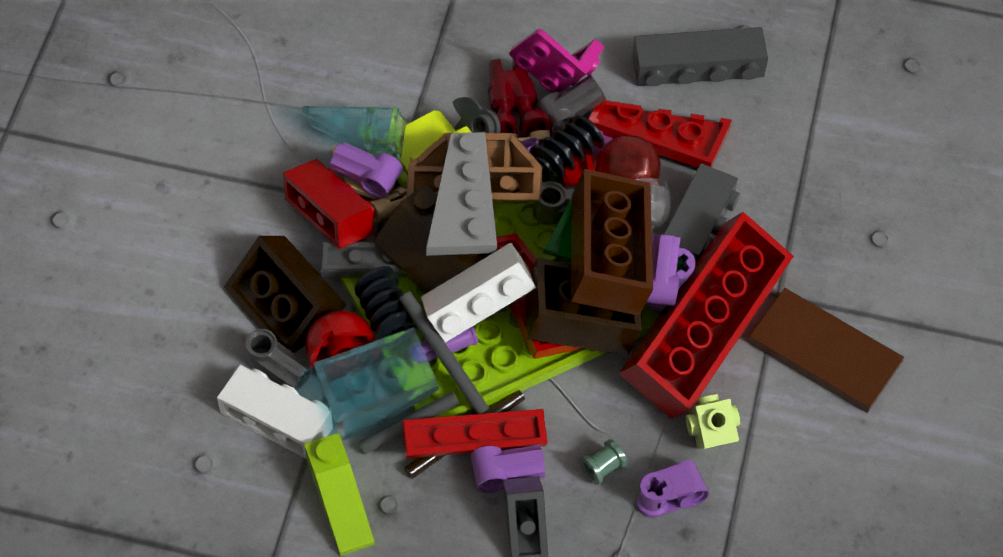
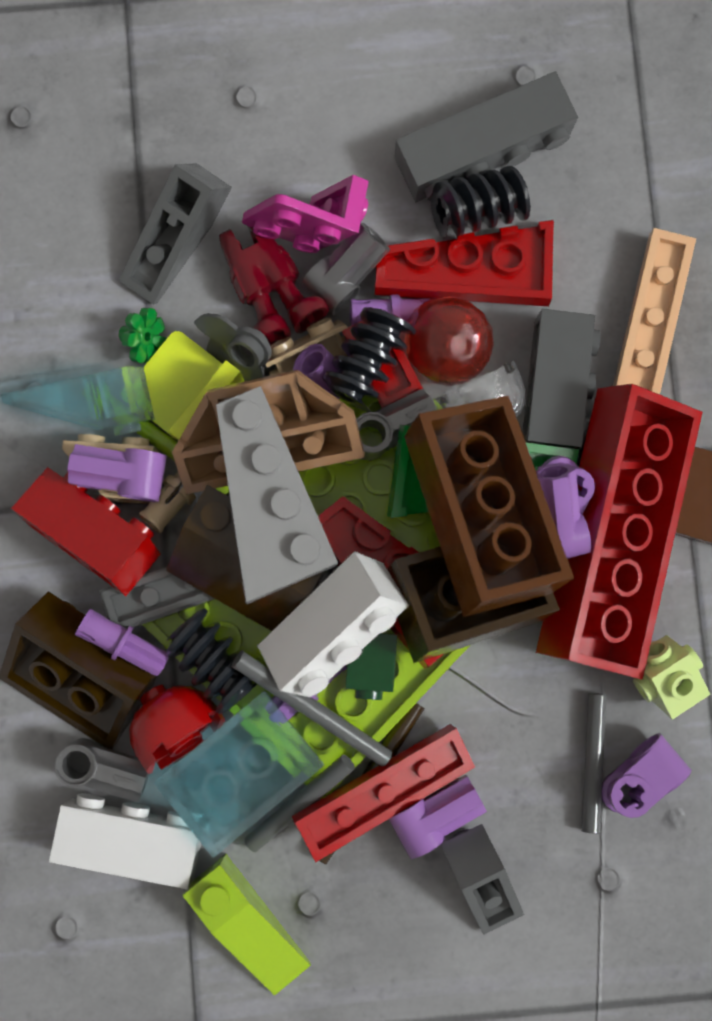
camera: 20 degrees left, 25 degrees up
sand green bush [580,439,627,485] -> none
none -> medium lavender axle [75,608,169,676]
none -> dark grey slope [118,163,232,304]
none -> green plant [118,307,167,364]
none -> dark green brick [346,633,397,700]
none -> black piece [431,166,531,238]
none -> dark grey bar [581,693,607,834]
none -> light nougat plate [613,228,697,394]

